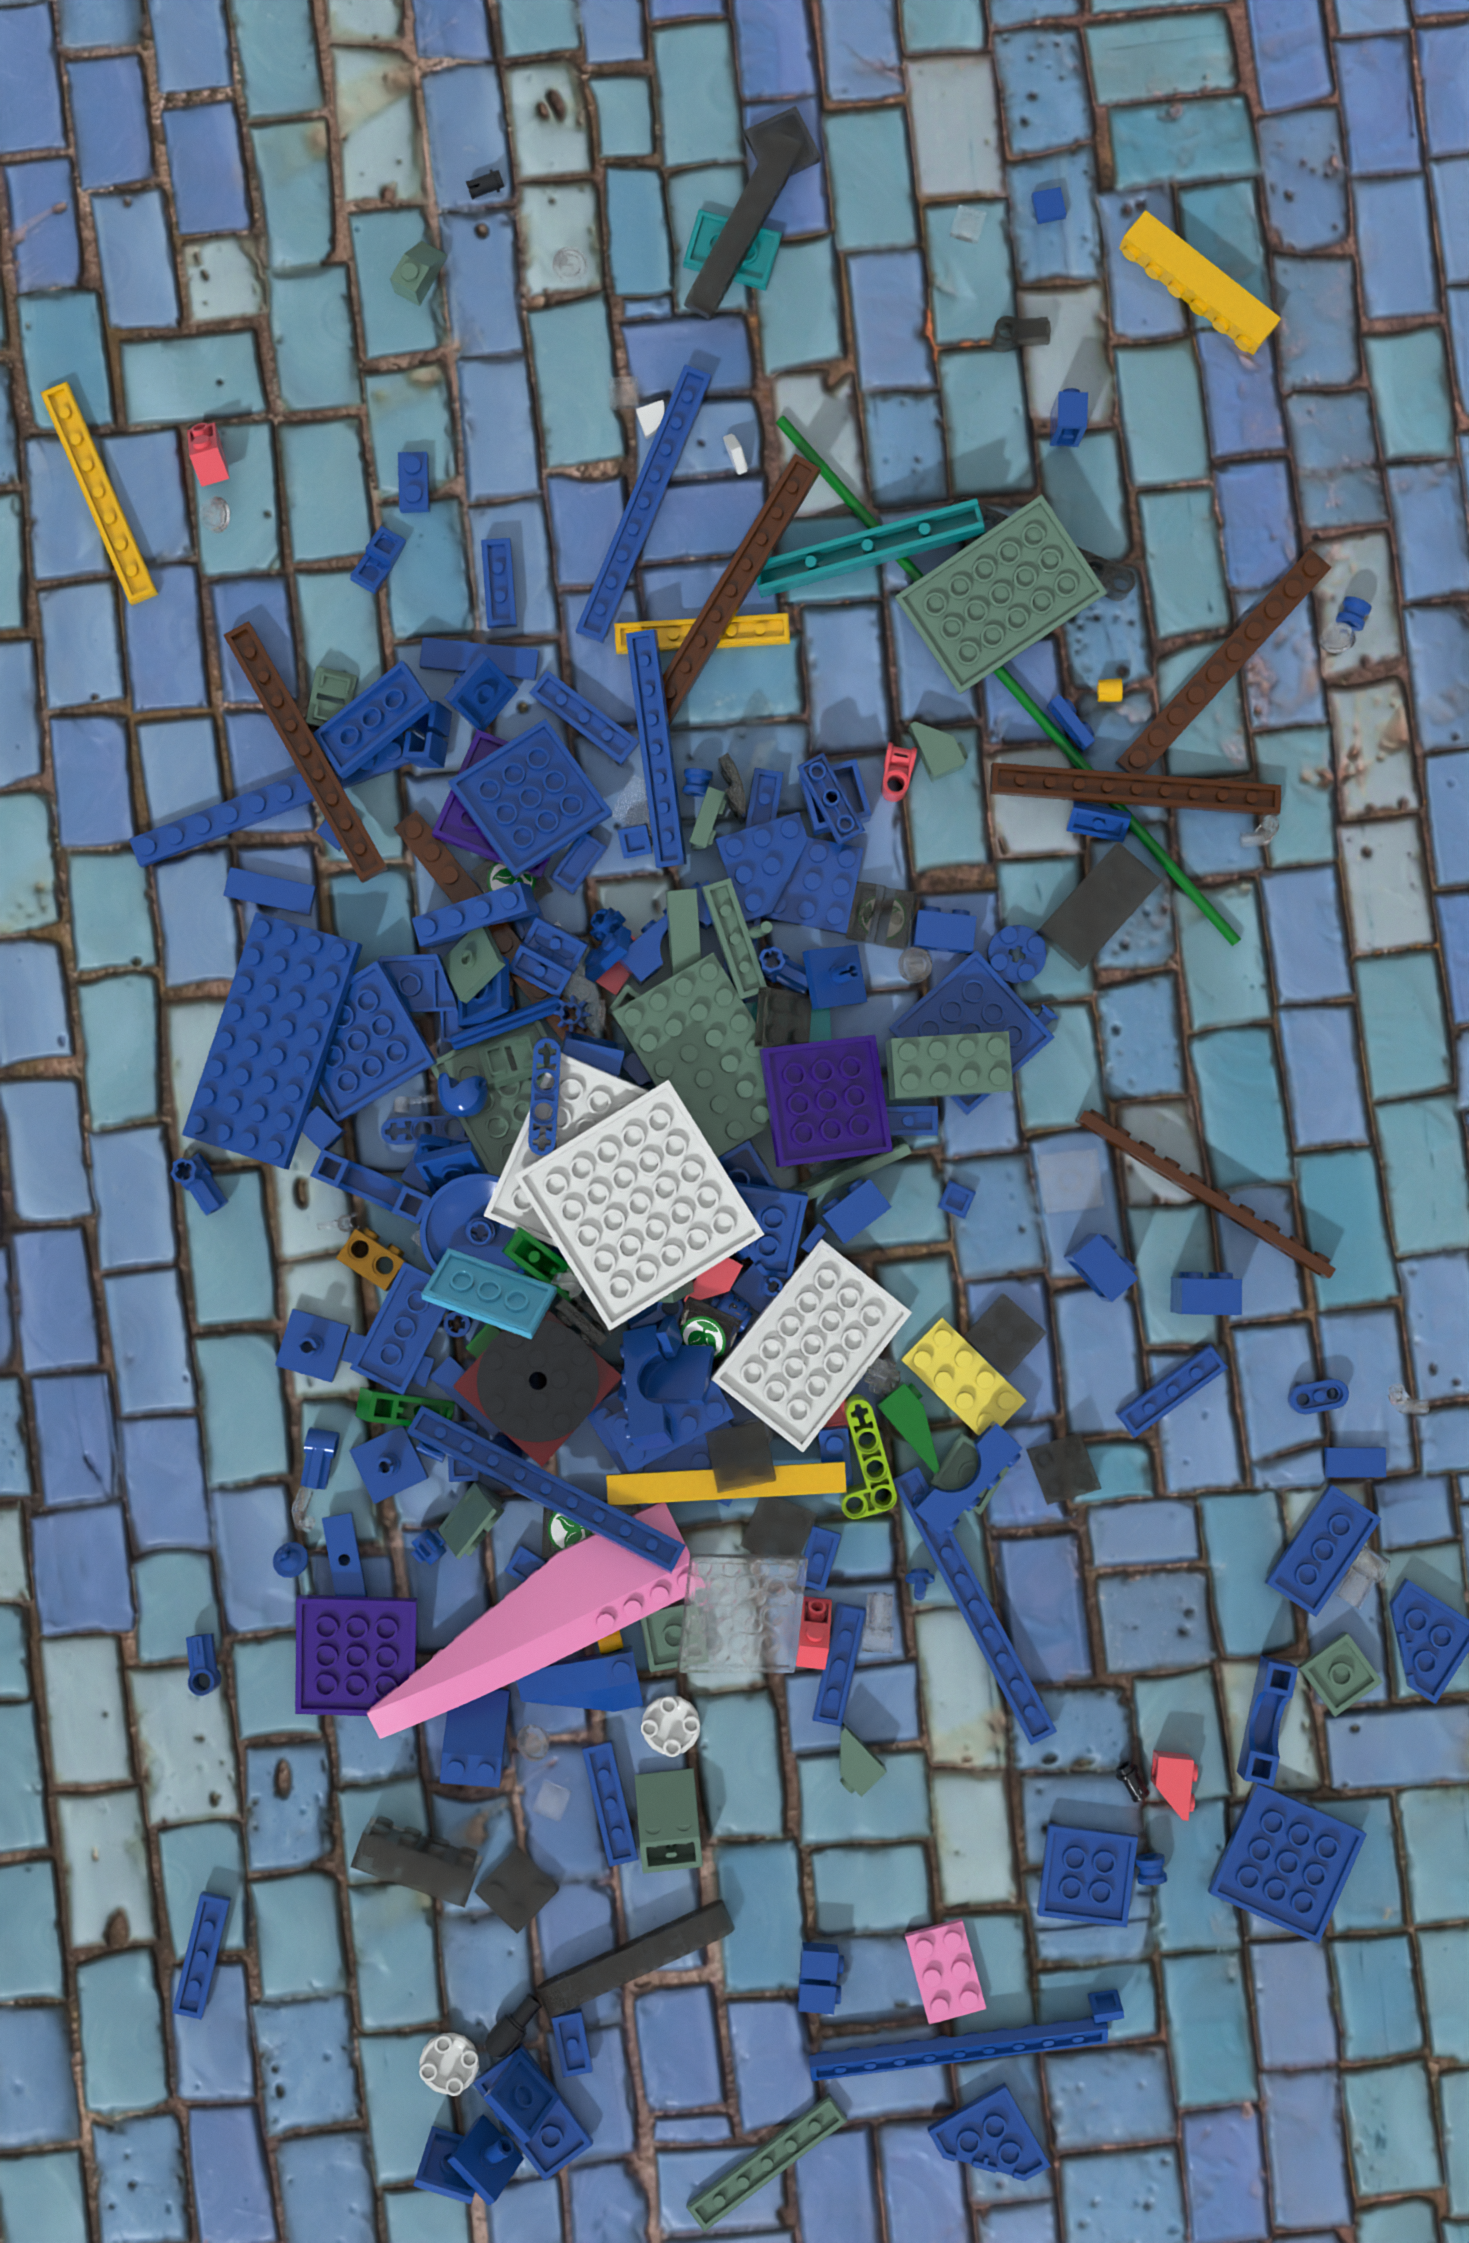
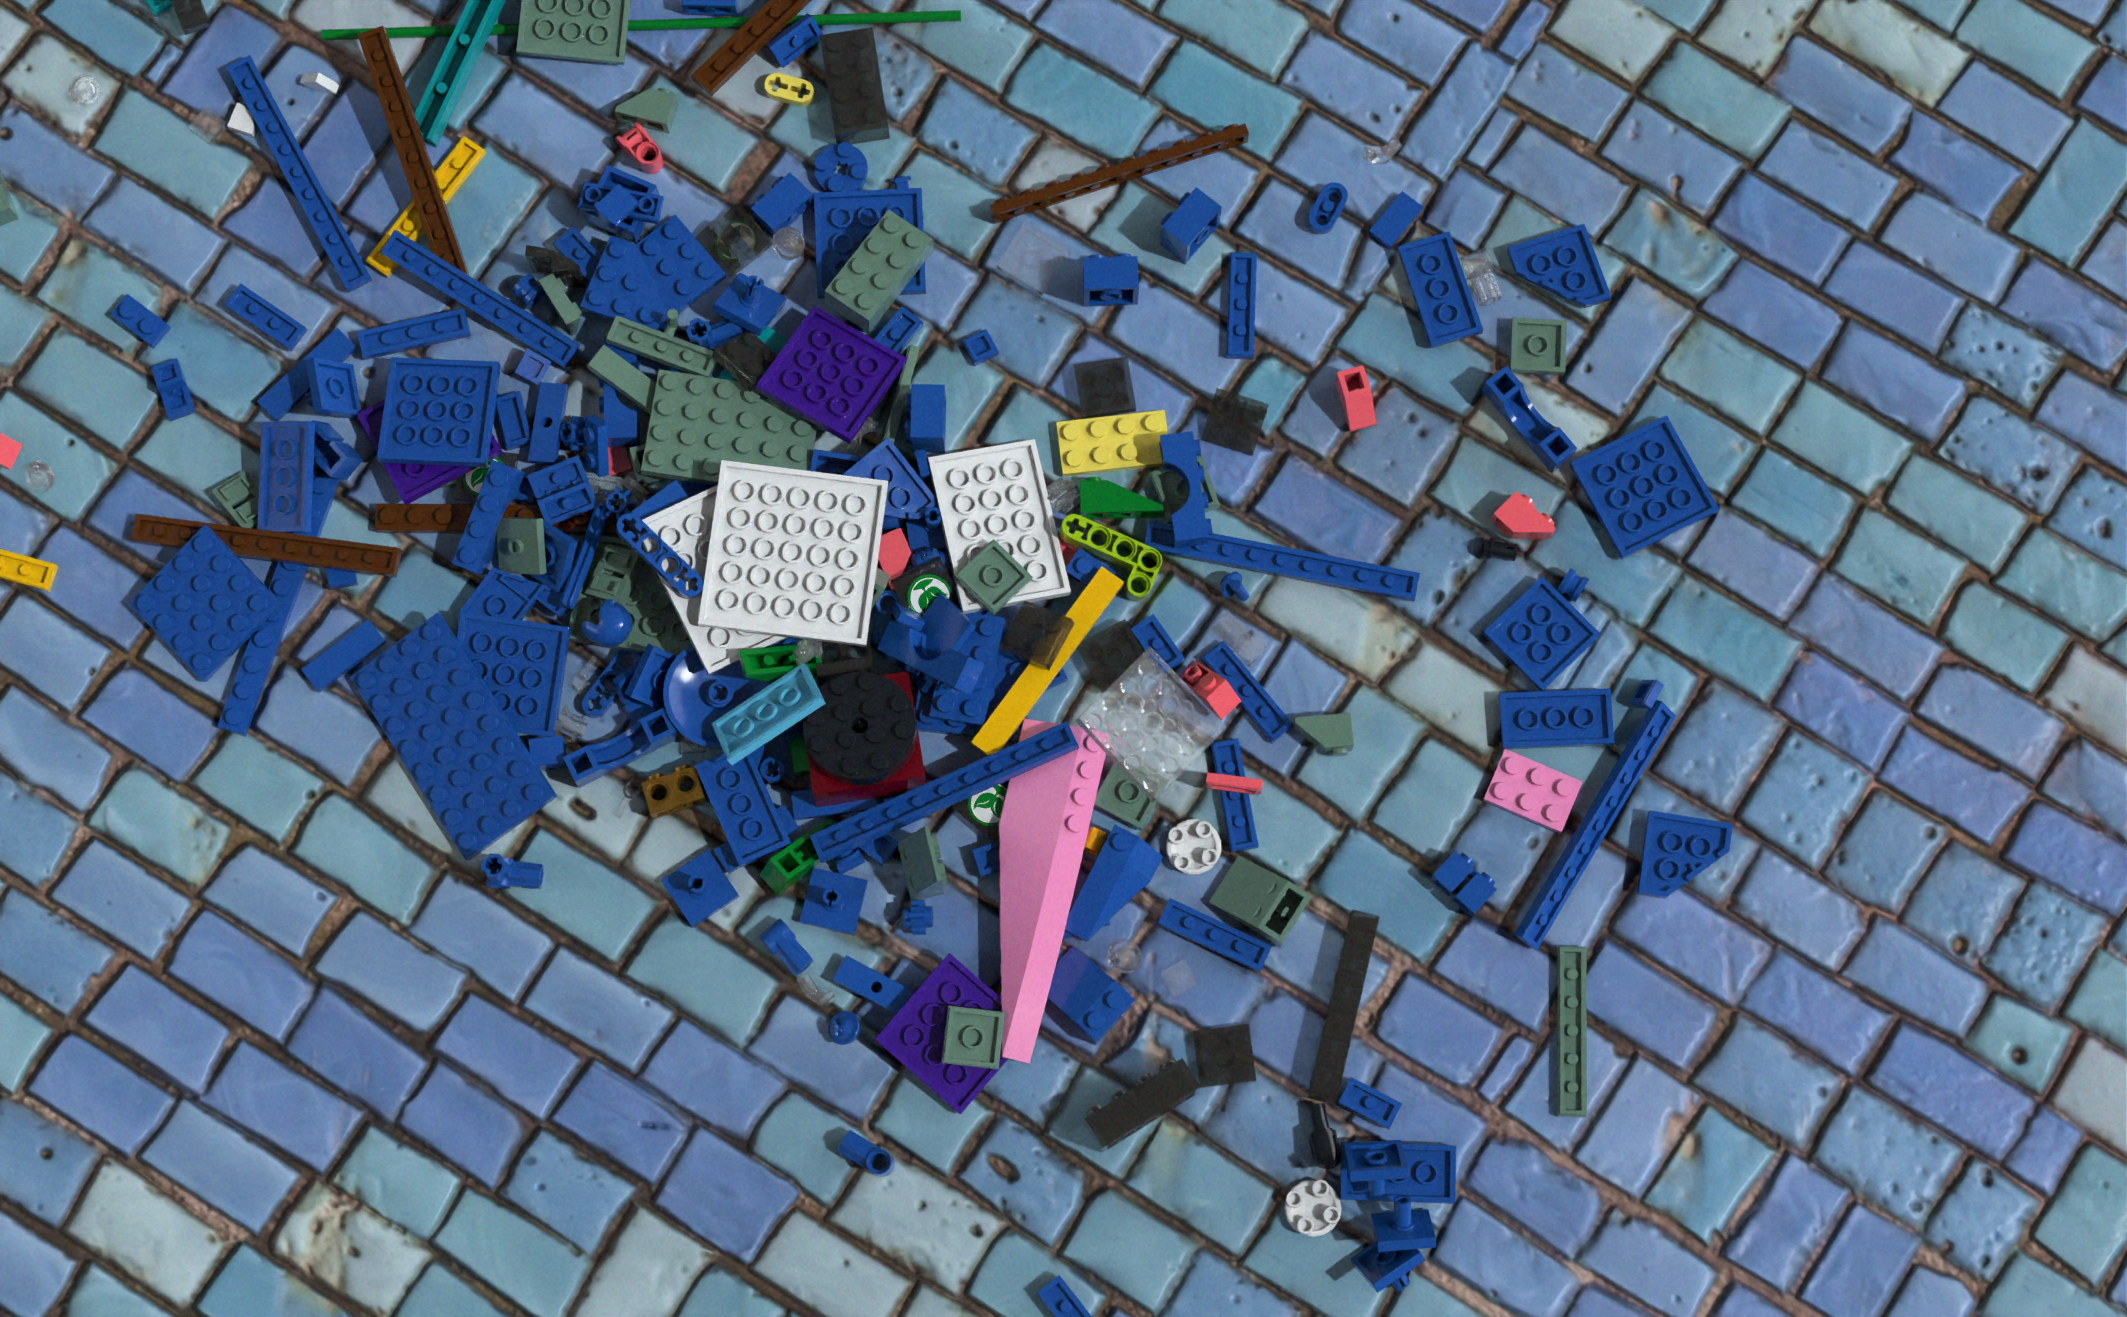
camera: 45 degrees left, 10 degrees down
none -> blue plate [129,525,282,682]
none -> blue tile [528,382,569,465]
none -> clear brick [554,706,588,741]
none -> blue tile [593,184,639,229]
none -> light yellow beam [764,73,815,107]
none -> sand green plate [941,1006,1005,1069]
none -> sand green tile [954,539,1033,616]
none -> coral tile [1205,772,1263,795]
none -> blue tile [1211,738,1259,853]
none -> coral slope [1335,365,1377,432]
none -> blue plate [1498,689,1615,750]

